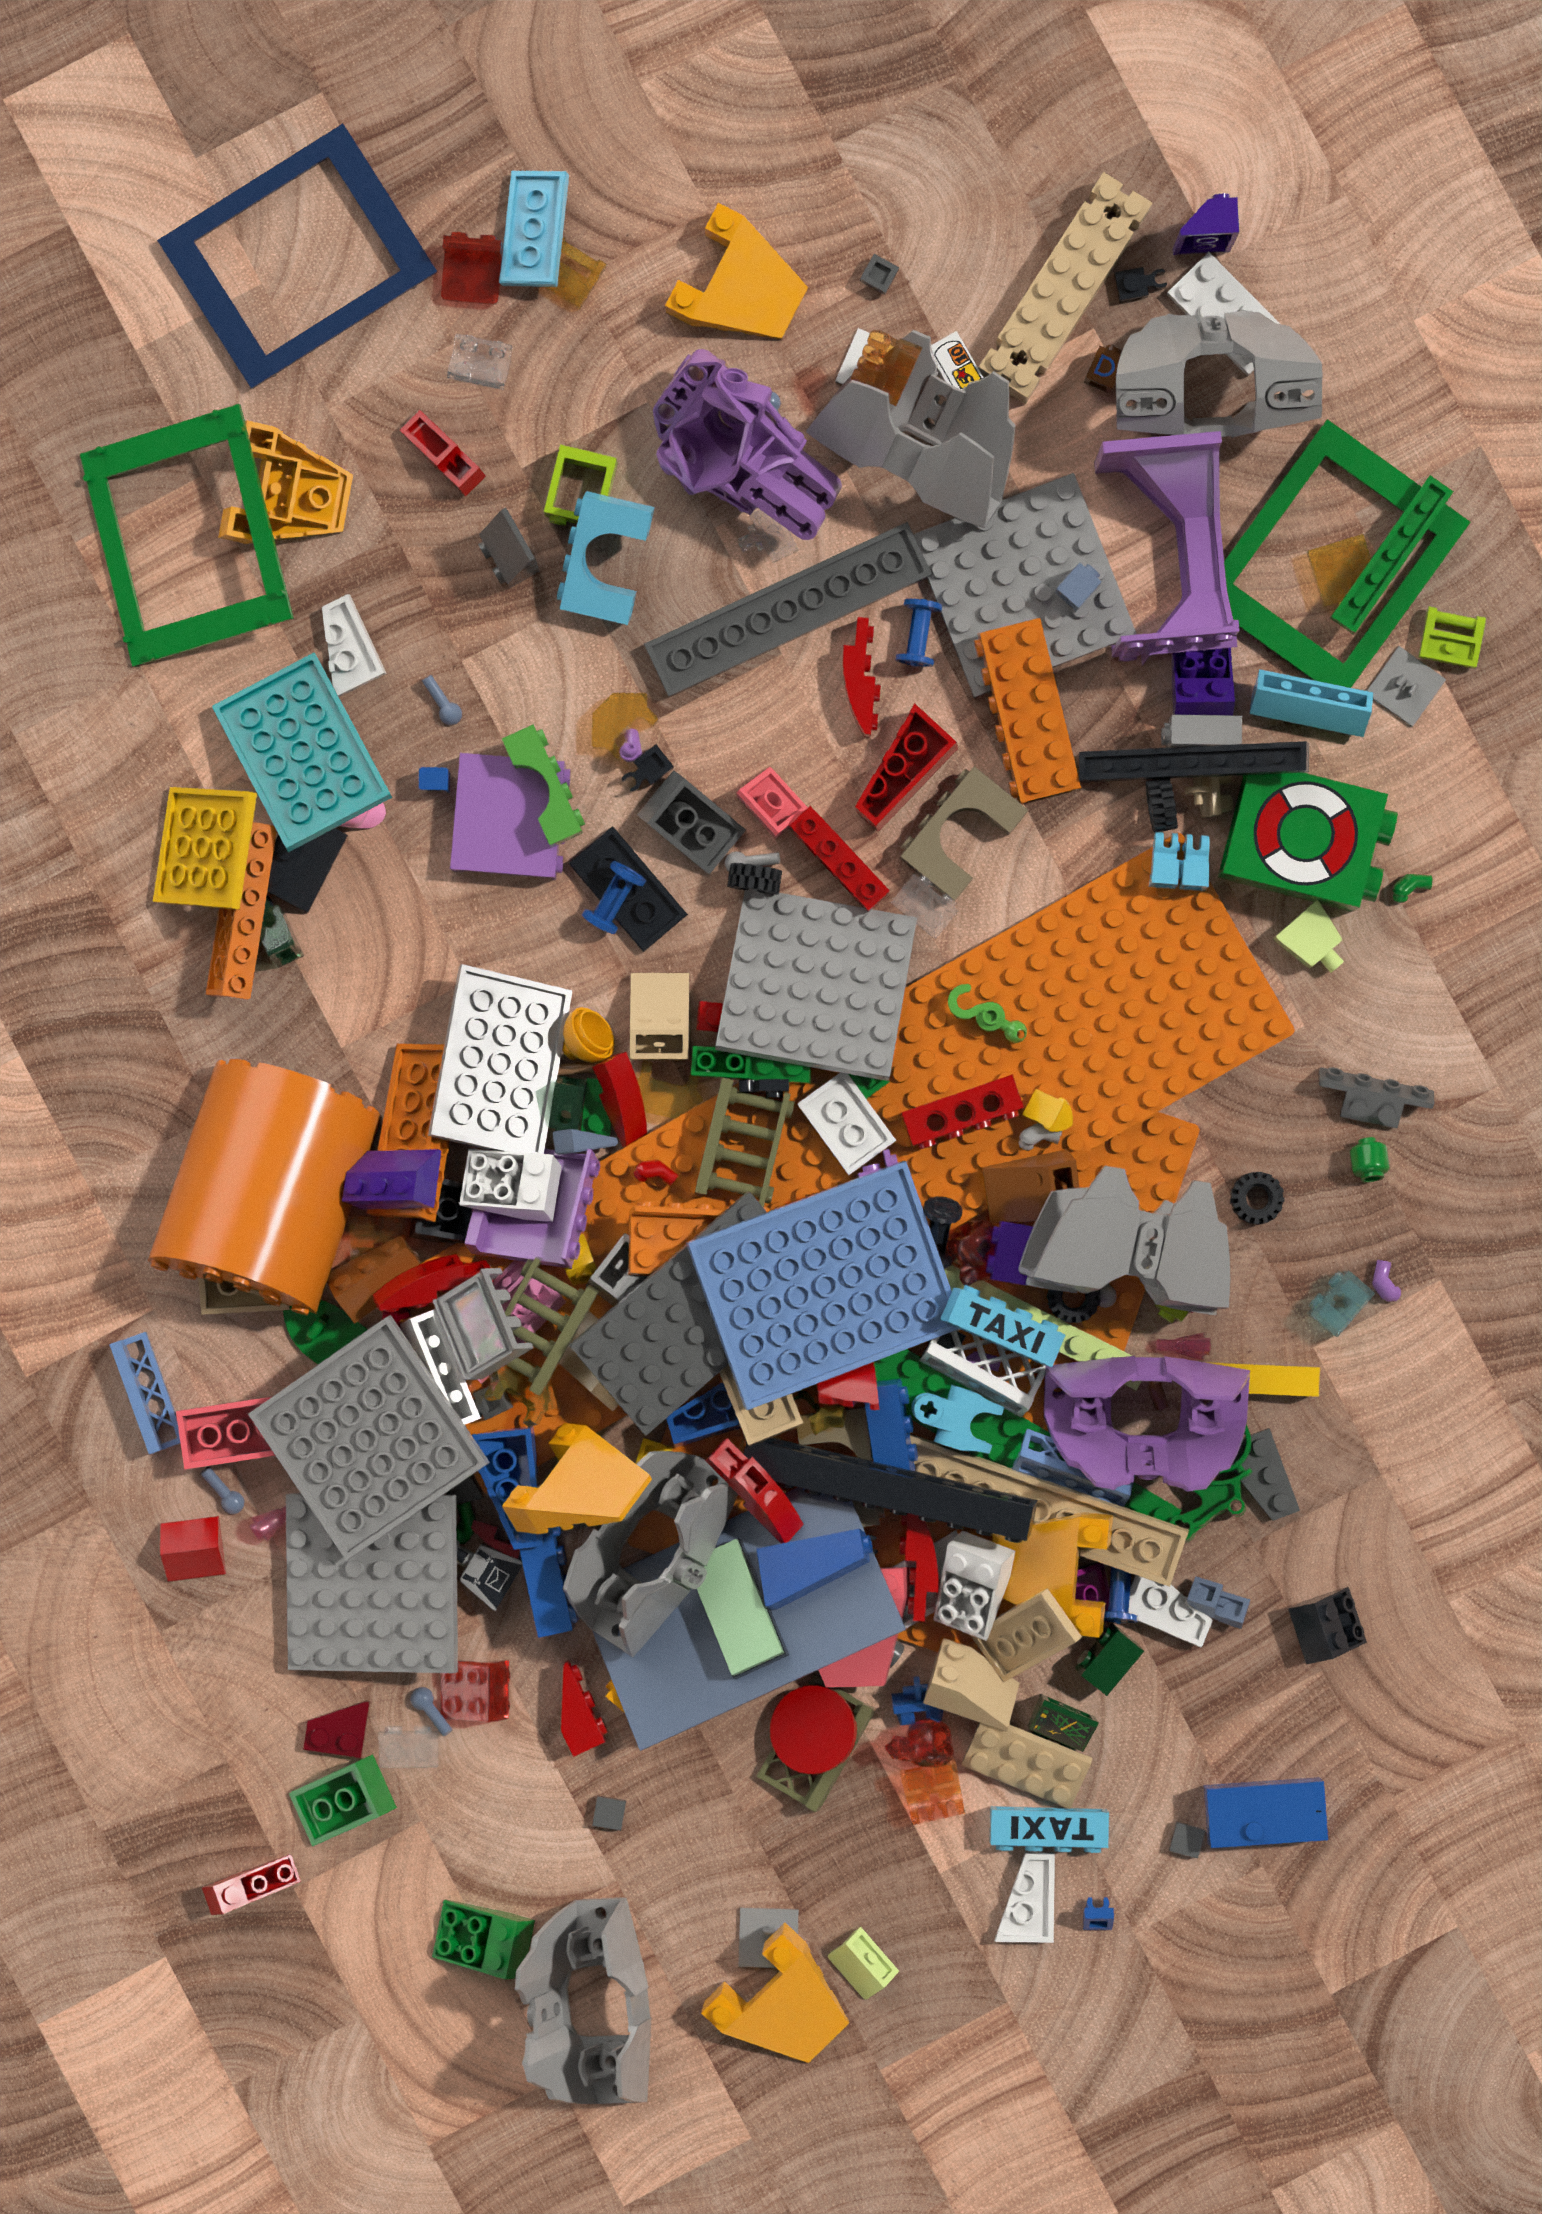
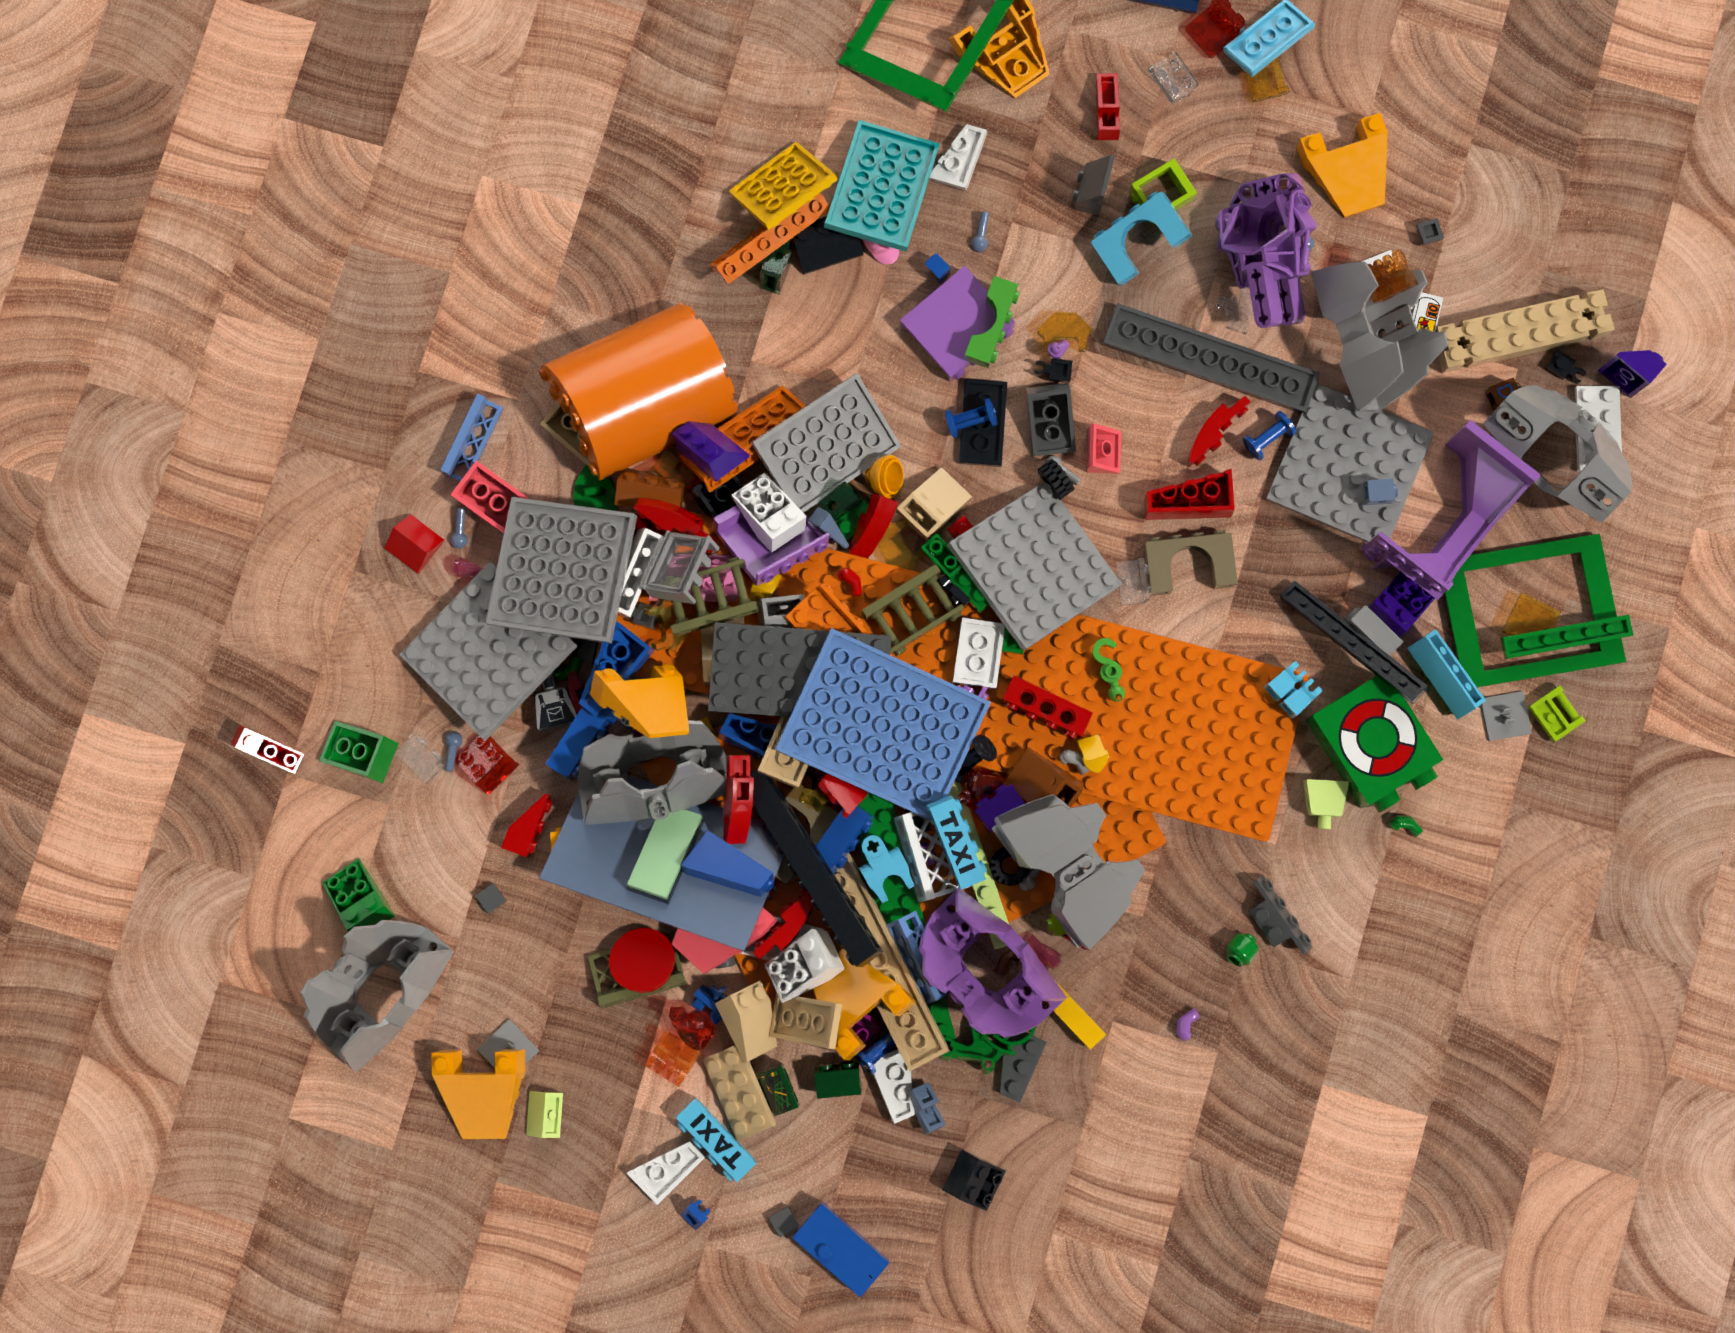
camera: 45 degrees right, 5 degrees down
dark red wing [303,1700,370,1758] -> none
red brick [789,805,890,912] -> none
orange bracket [974,618,1081,804] -> none
black tyre [1145,779,1178,833] -> none
tan hips [1185,776,1233,818] -> none
black tyre [1230,1172,1285,1224] -> none
clear light blue brick [1307,1270,1375,1337] -> none

